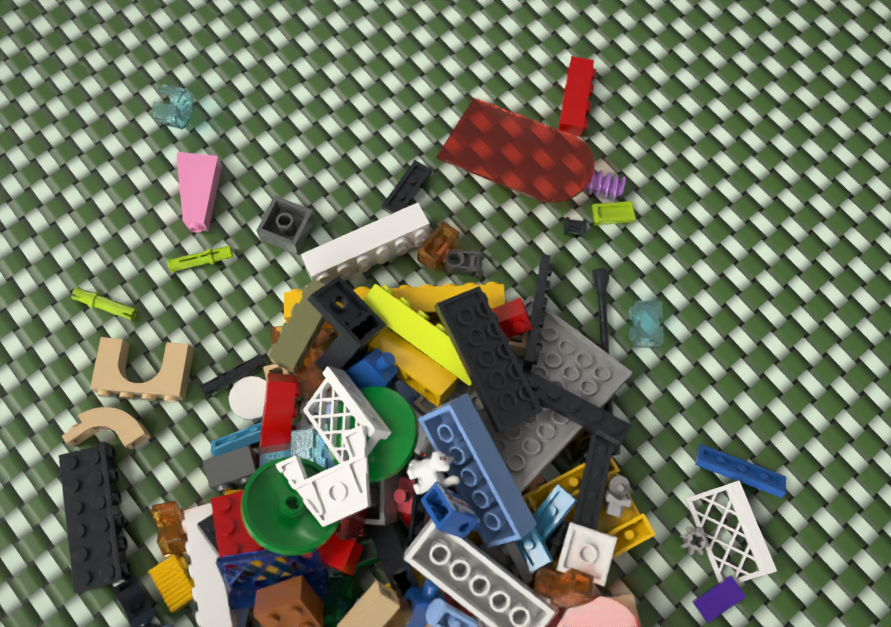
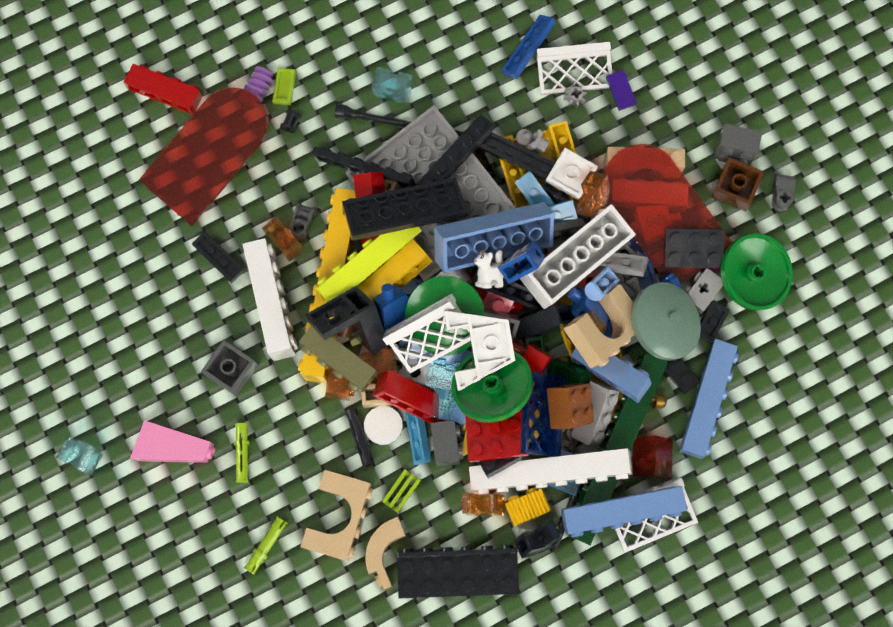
camera: 70 degrees left, 5 degrees up
none -> lime tile [382,469,421,513]

